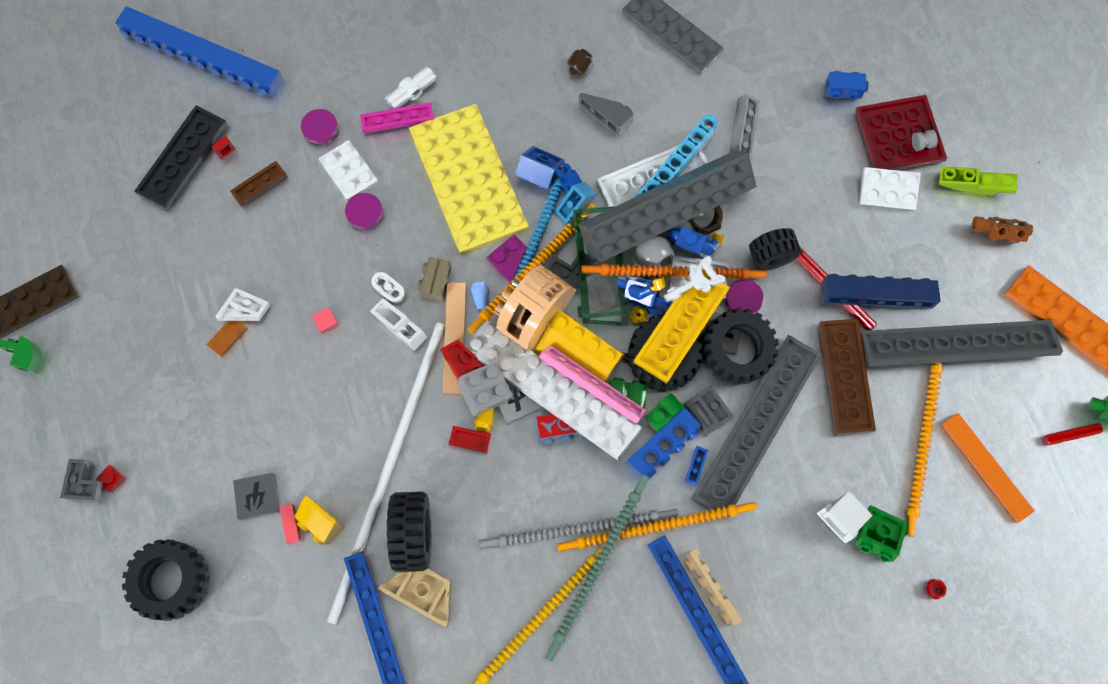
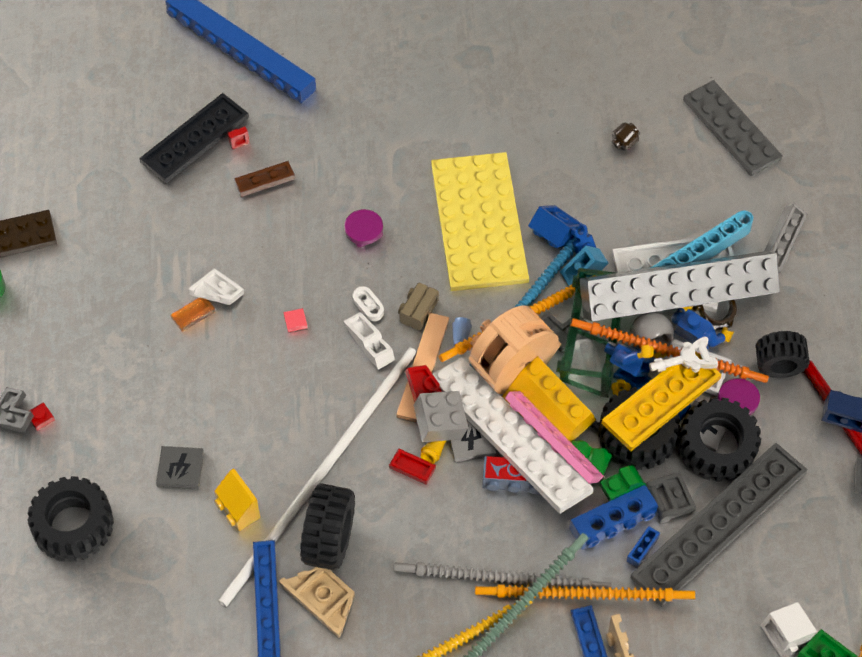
camera: 15 degrees right, 15 degrees down
coral piece [280,504,302,545] -> none
magenta tile [301,109,338,145] -> none
white plate [318,140,379,202] -> none
dark pink plate [360,102,434,134] -> none
white piece [385,67,437,109] -> none
magenta wing [486,234,527,284] -> none
dark grey slope [579,93,634,136] -> none
reddish brown plate [819,319,876,435] -> none

